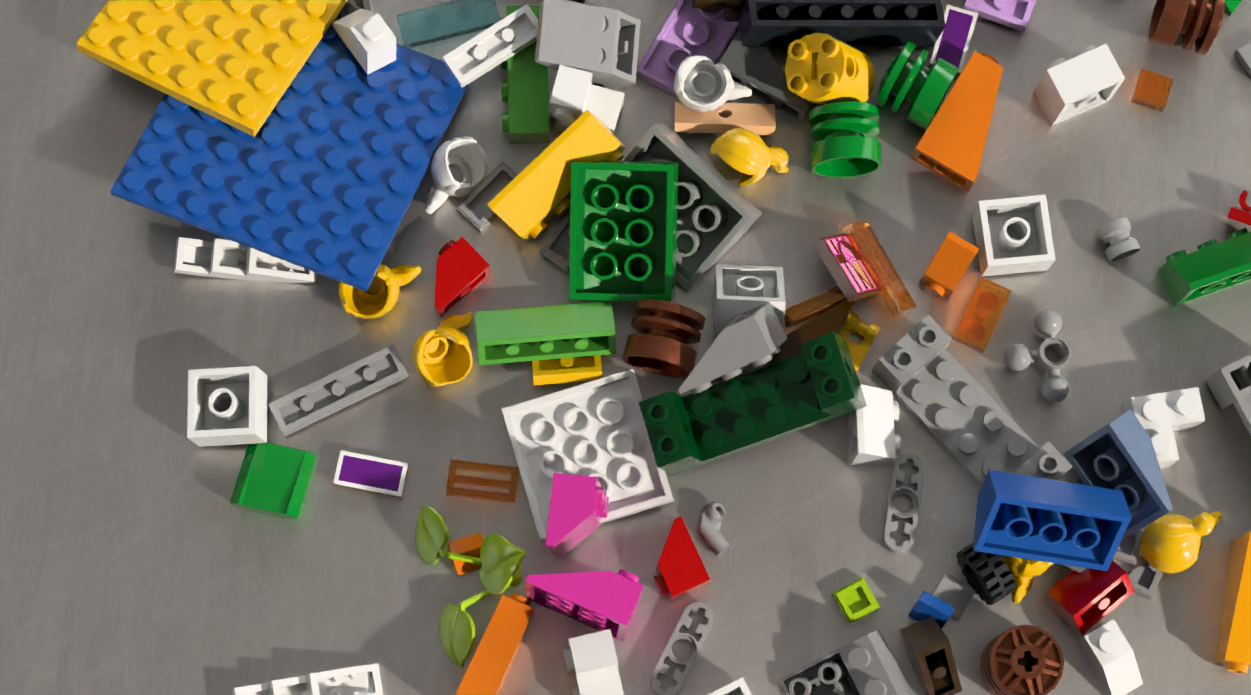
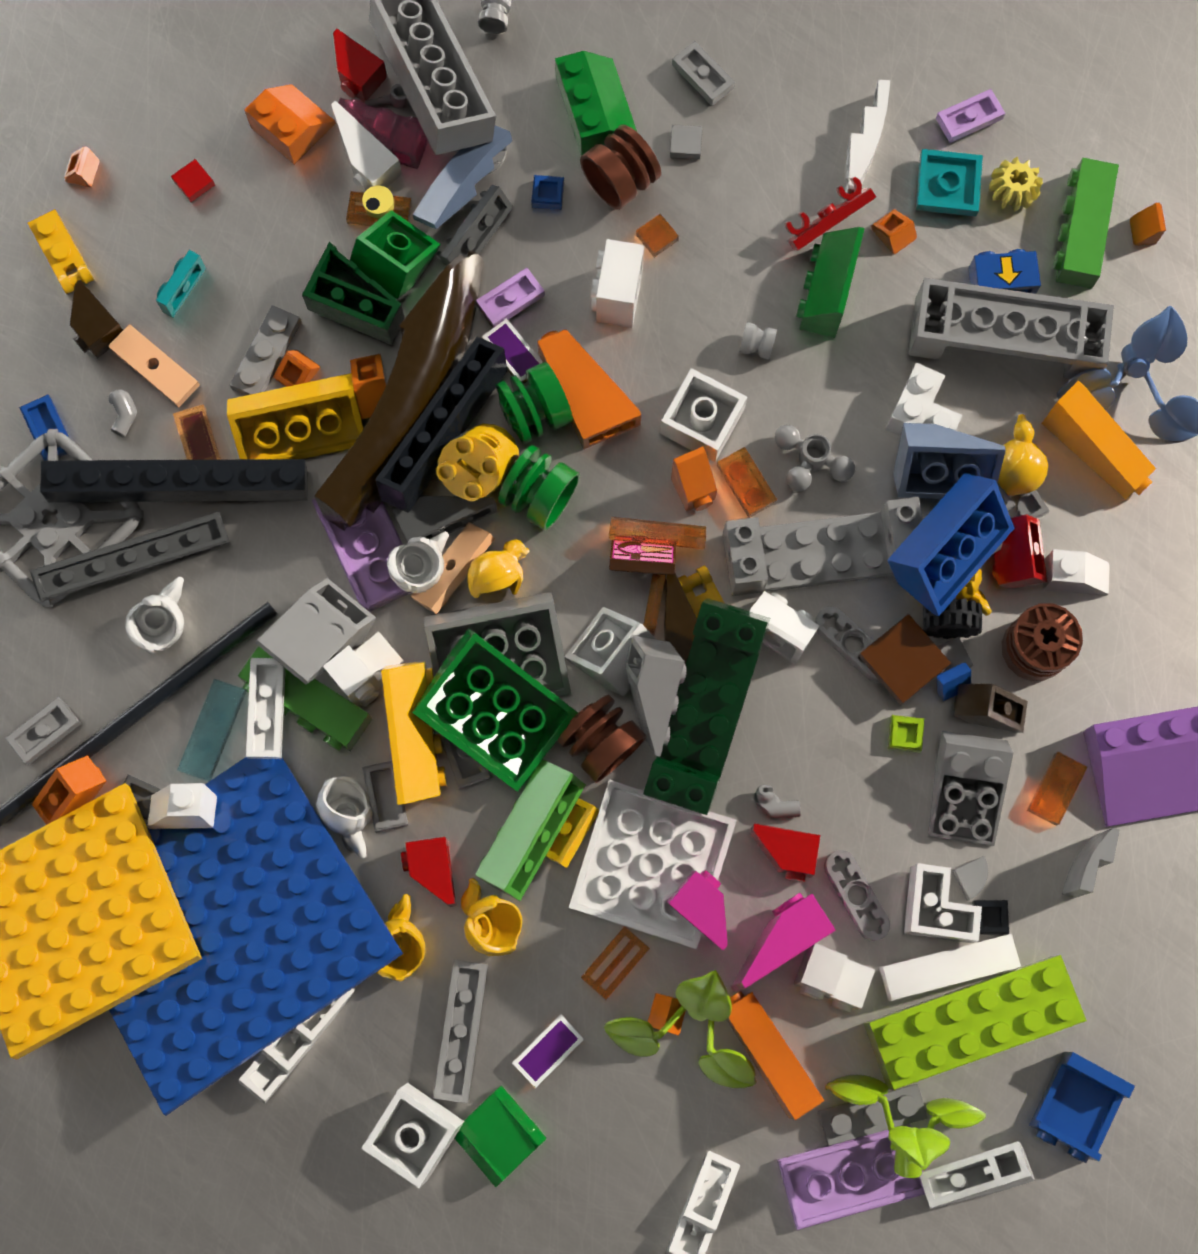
camera: 50 degrees left, 0 degrees up
none -> reddish brown tile [858,614,951,706]

